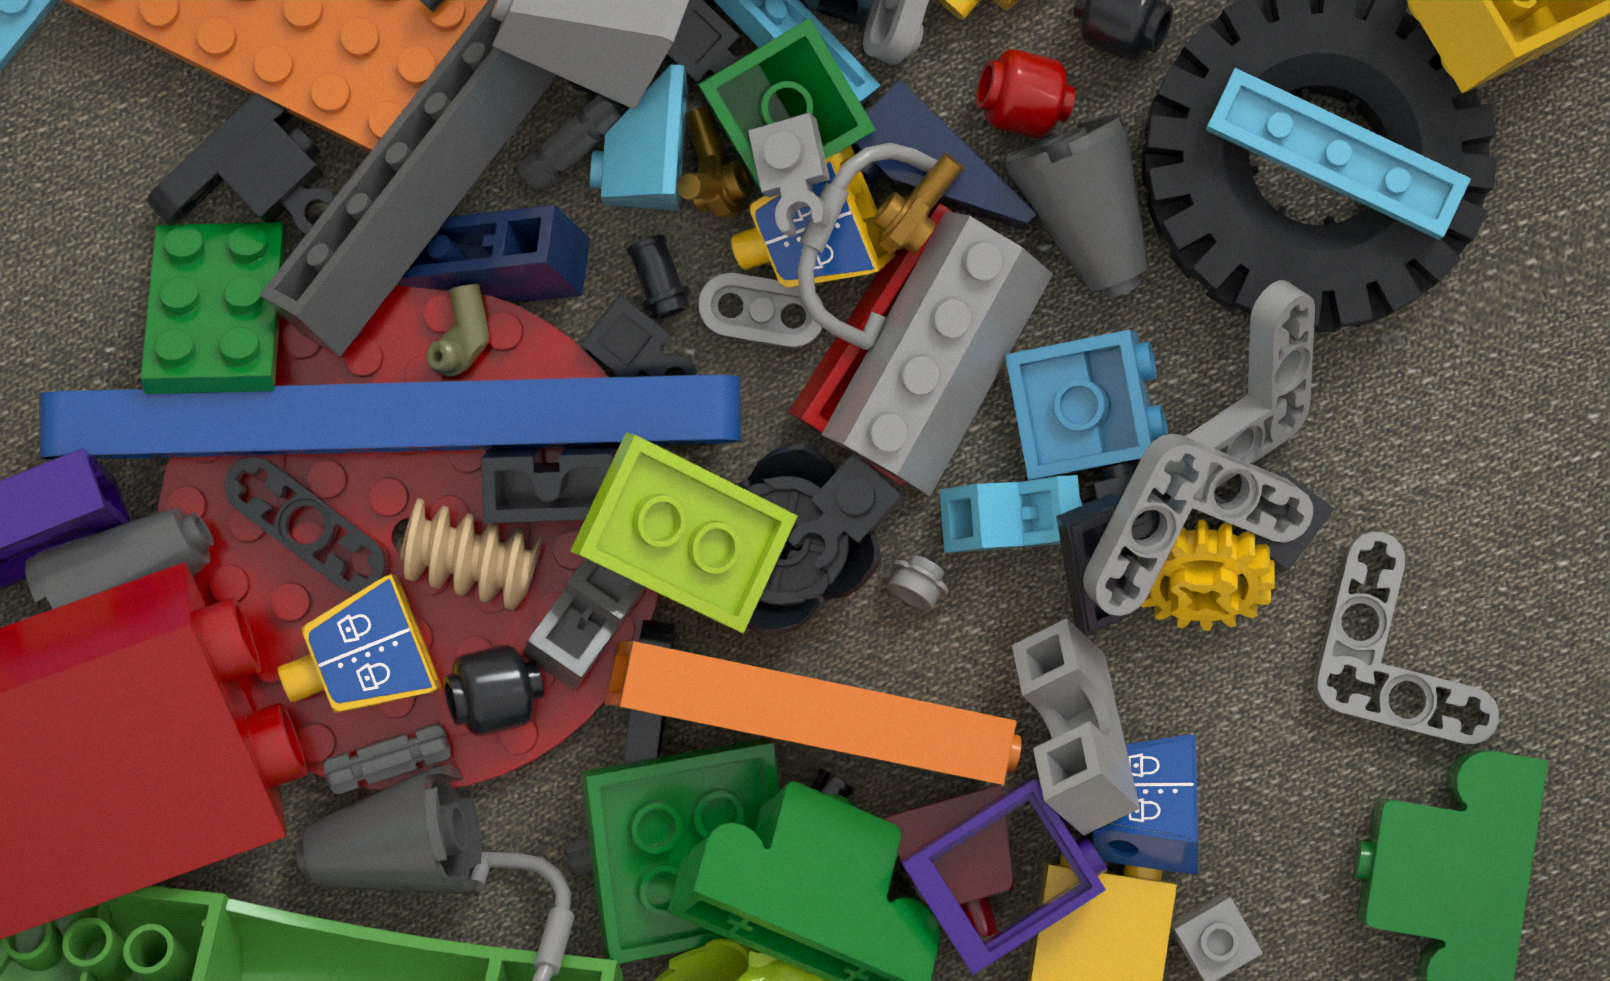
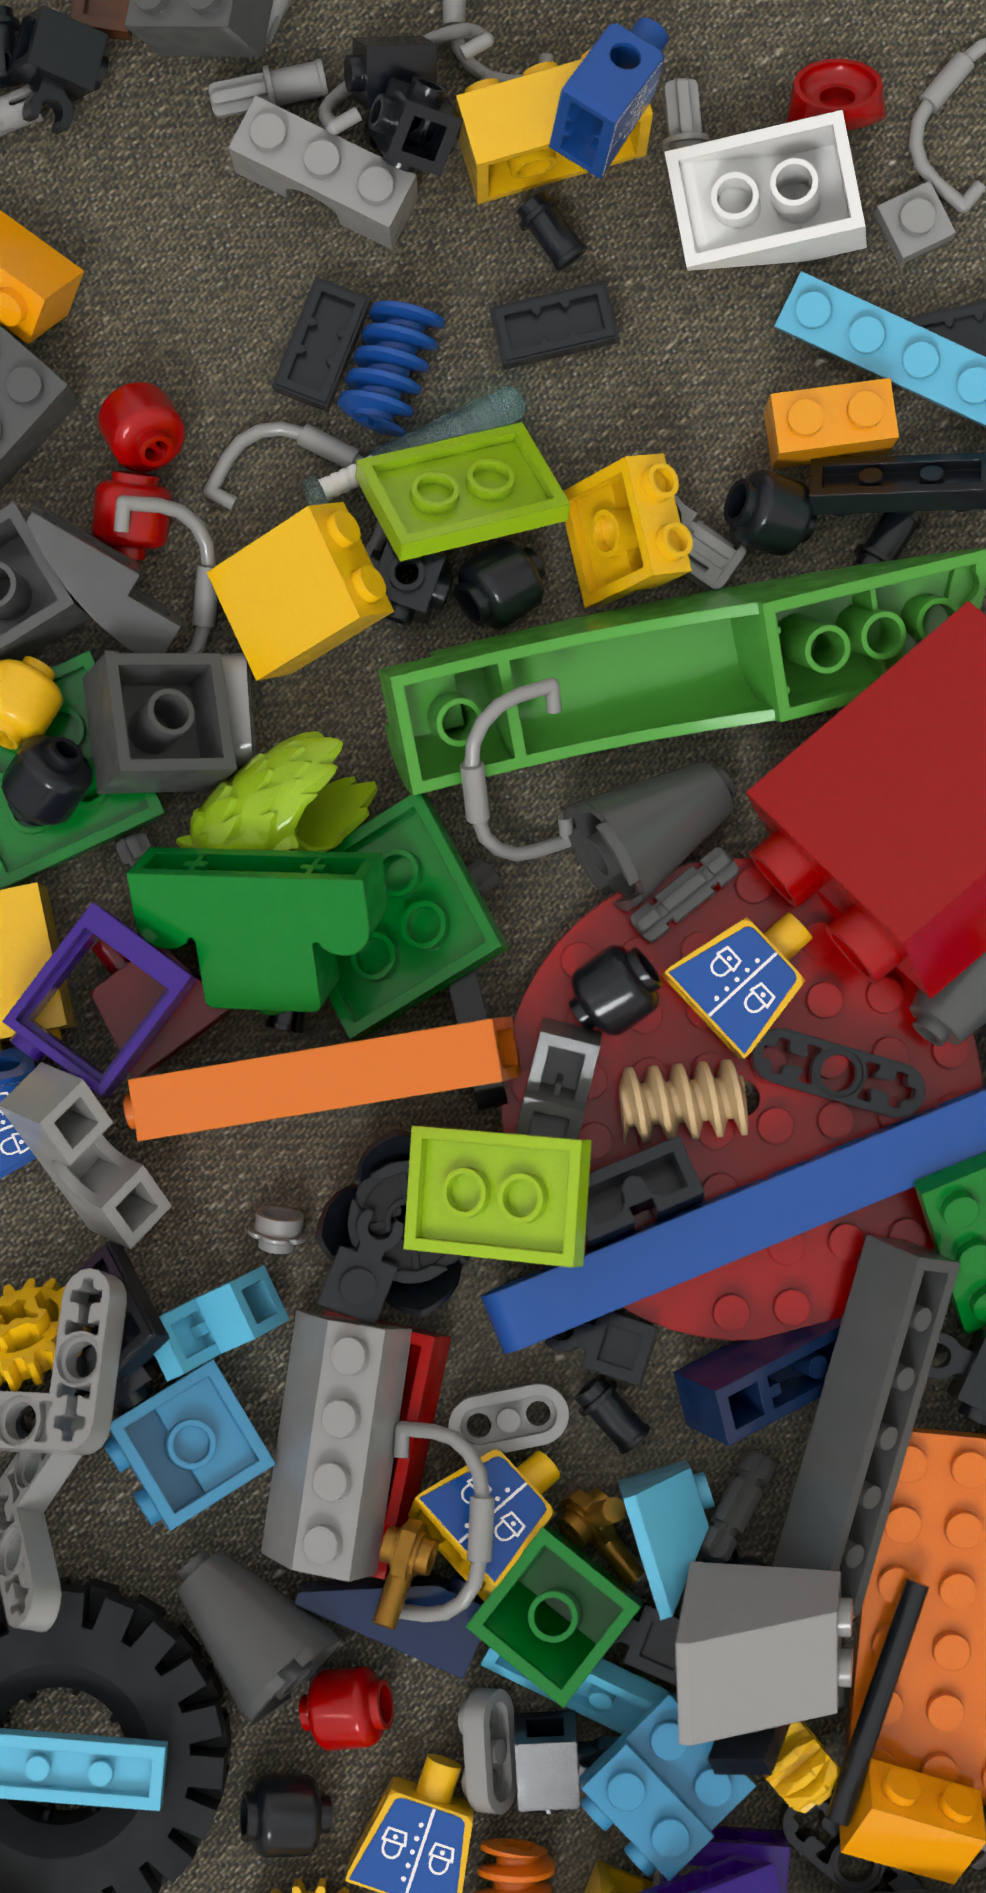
camera: 155 degrees right, 0 degrees up
olive arm [426,284,489,376] -> none
light grey plate [748,113,830,237] -> none

